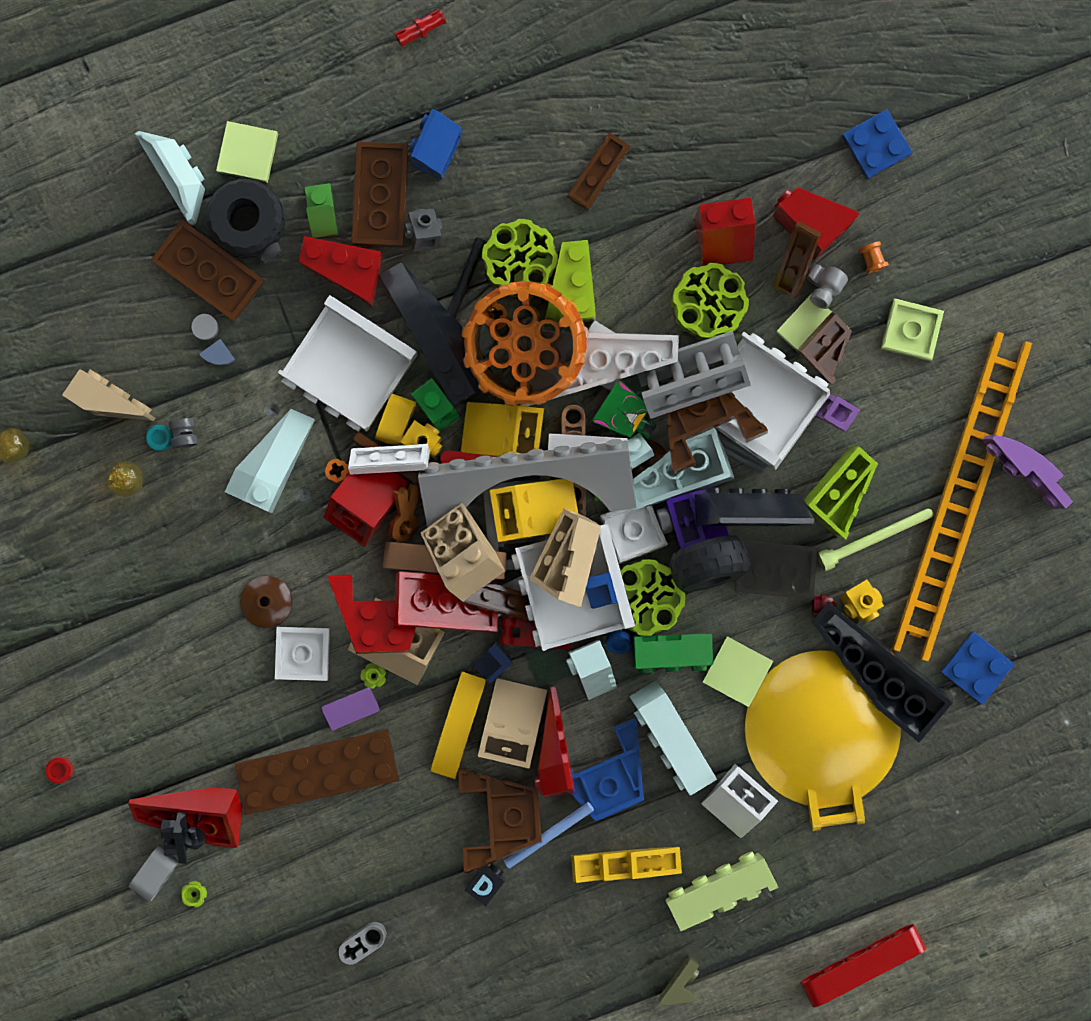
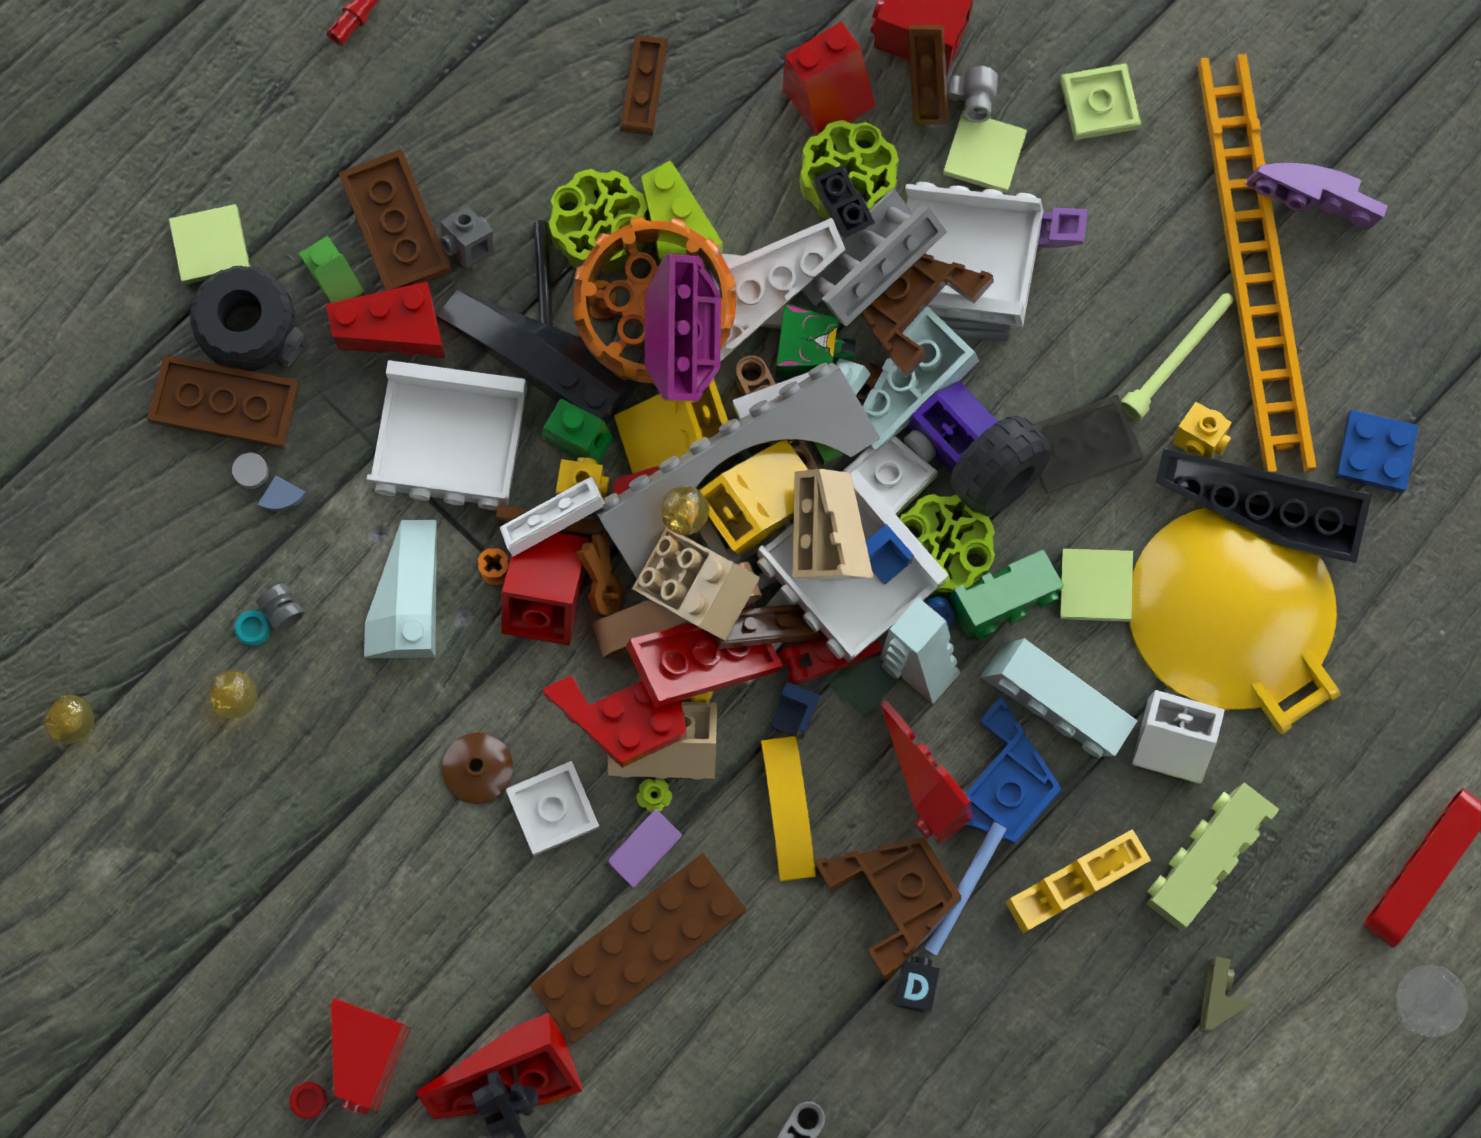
camera: 25 degrees left, 10 degrees down
tan slope [62,369,155,421] -> none
light aqua wedge [135,131,205,226] -> none
yellow beam [375,394,417,446] -> none
blue slope [409,109,463,180] -> none
tan slope [478,678,547,768] -> none
black slope [695,488,814,527] -> none
wing [797,312,852,385] -> none
lime wedge [804,446,878,540] -> none
dark red plate [812,594,837,617] -> none
orange bush [858,241,889,274] -> none
none -> red slope [331,998,411,1115]
none -> magenta wedge [645,254,721,402]
none -> clear yellow piece [660,486,710,535]
none -> black slope [811,164,875,239]

